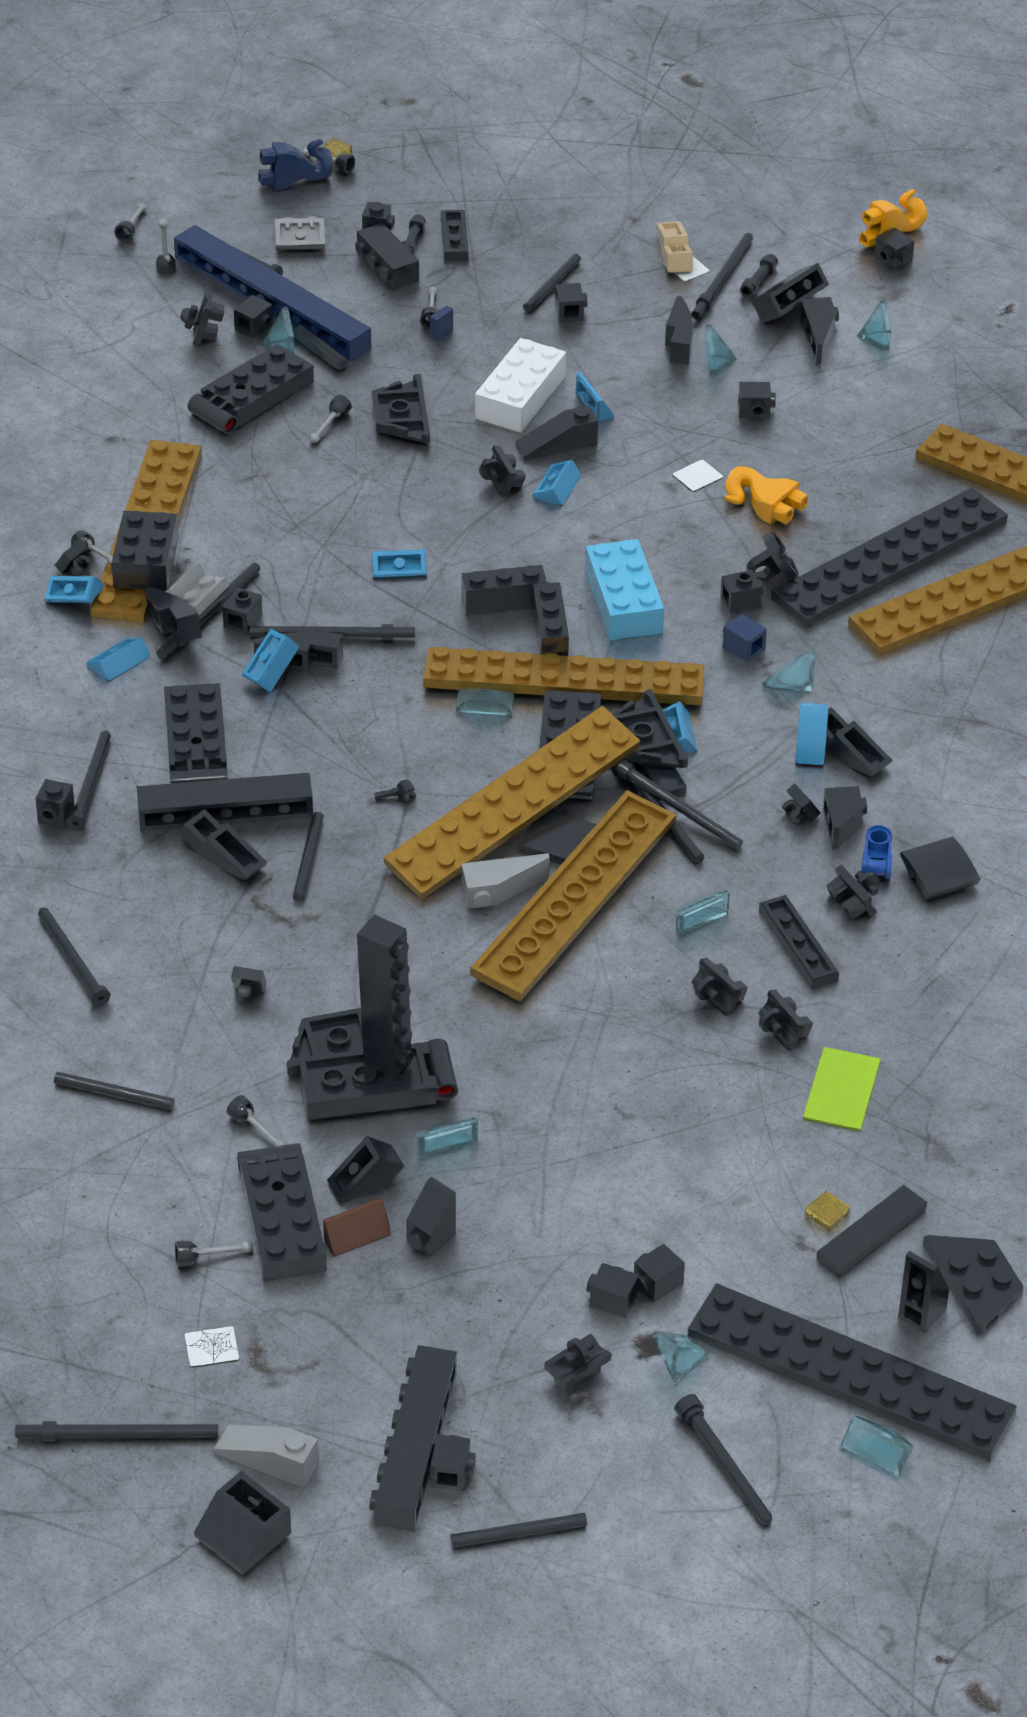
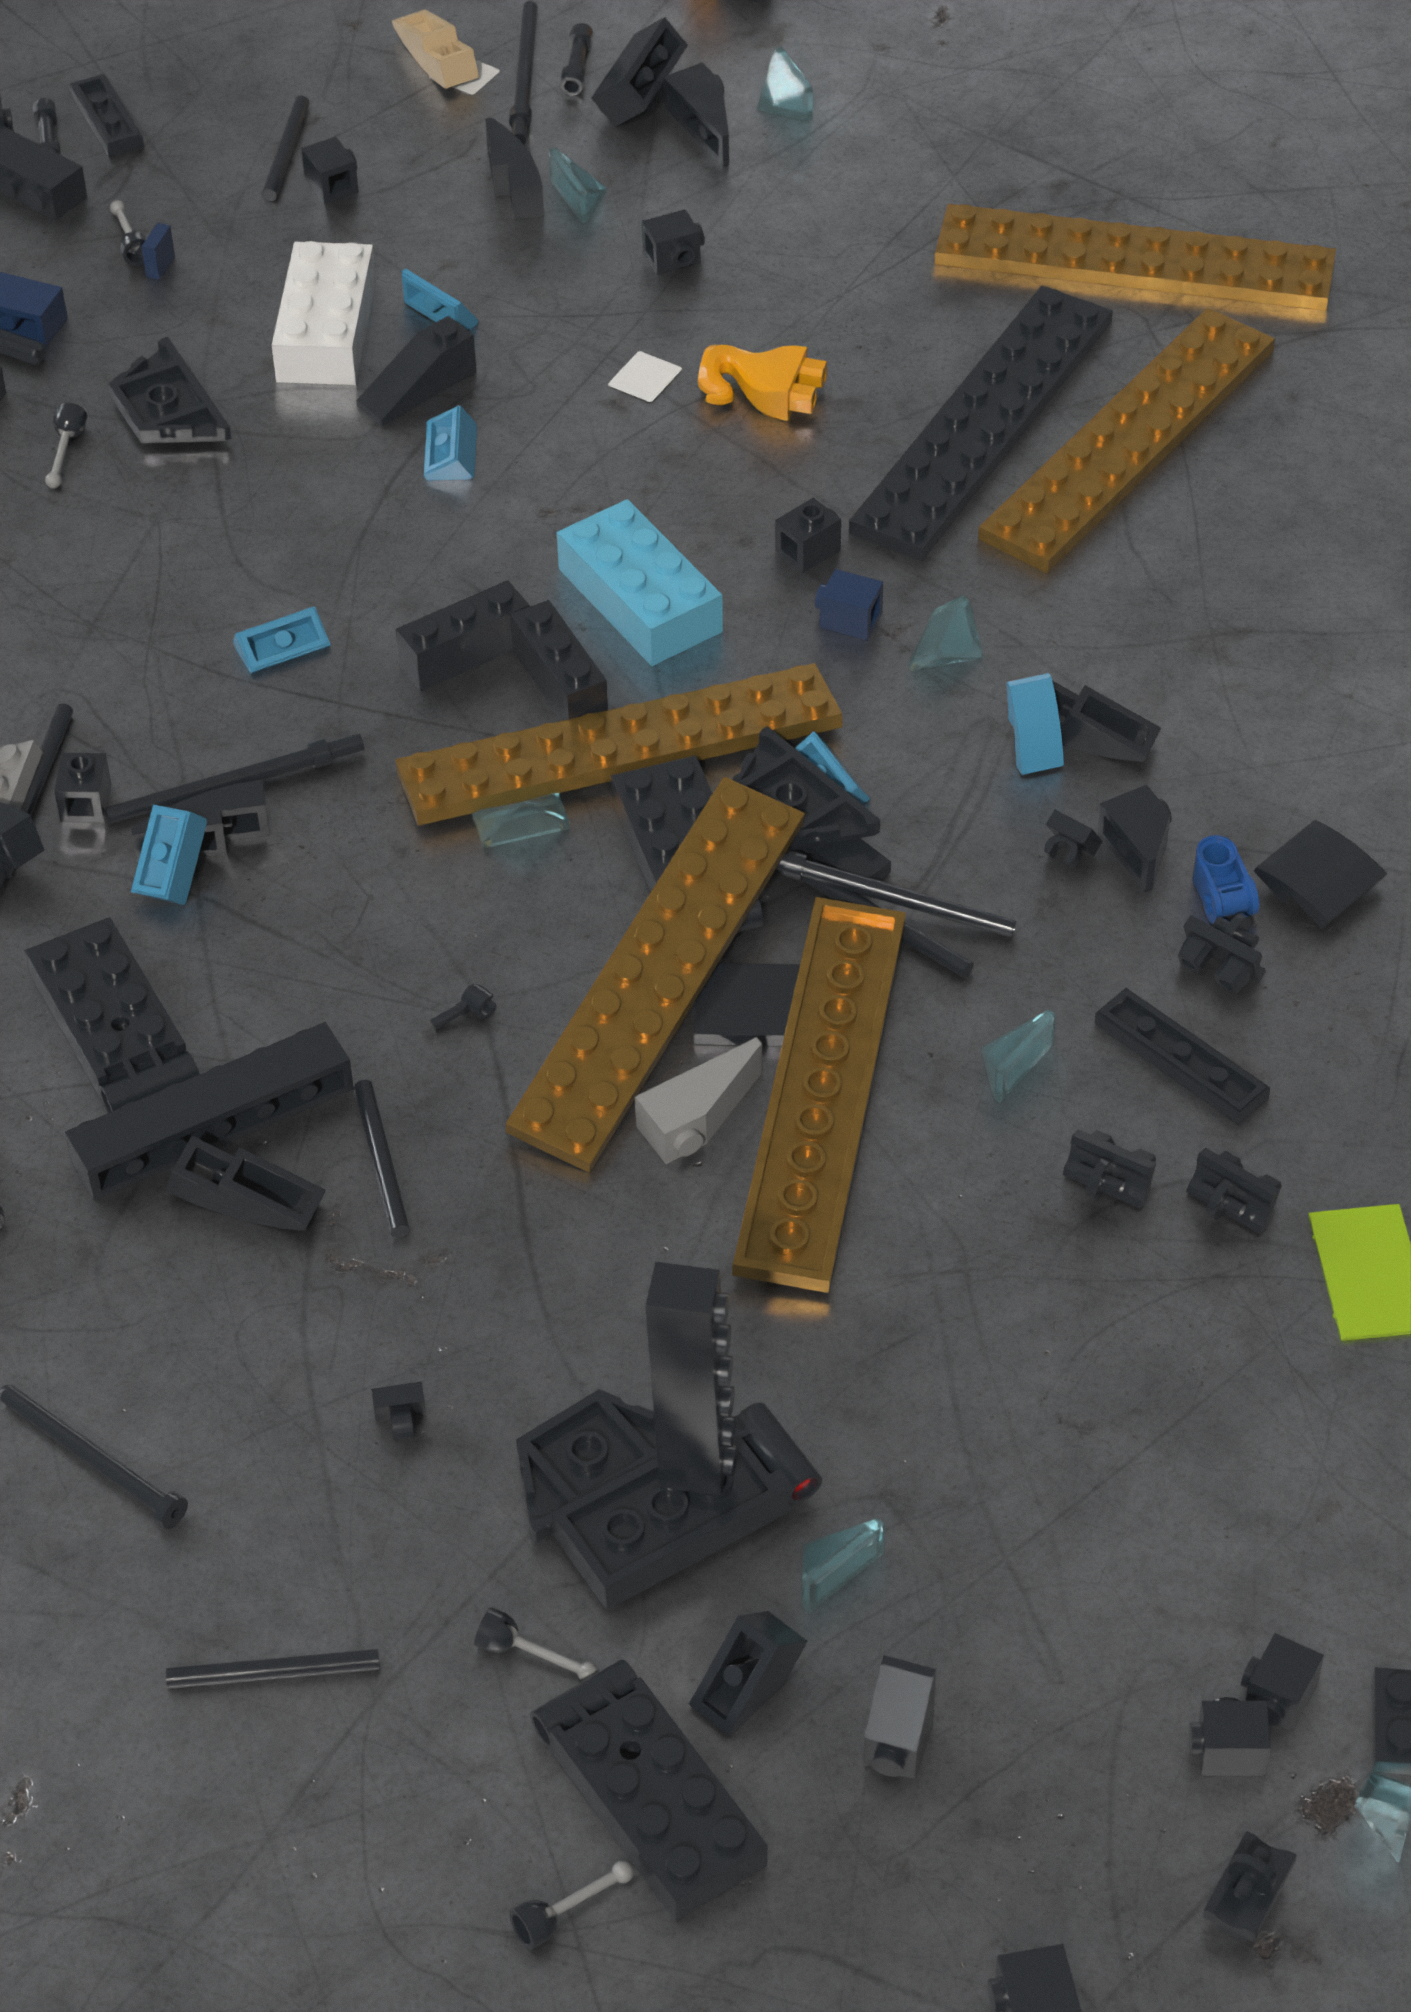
camera: 20 degrees left, 5 degrees up
reddish brown slope [323,1198,391,1256] -> none
black hips [479,445,526,495] -> none
black tile [746,532,799,582] -> none

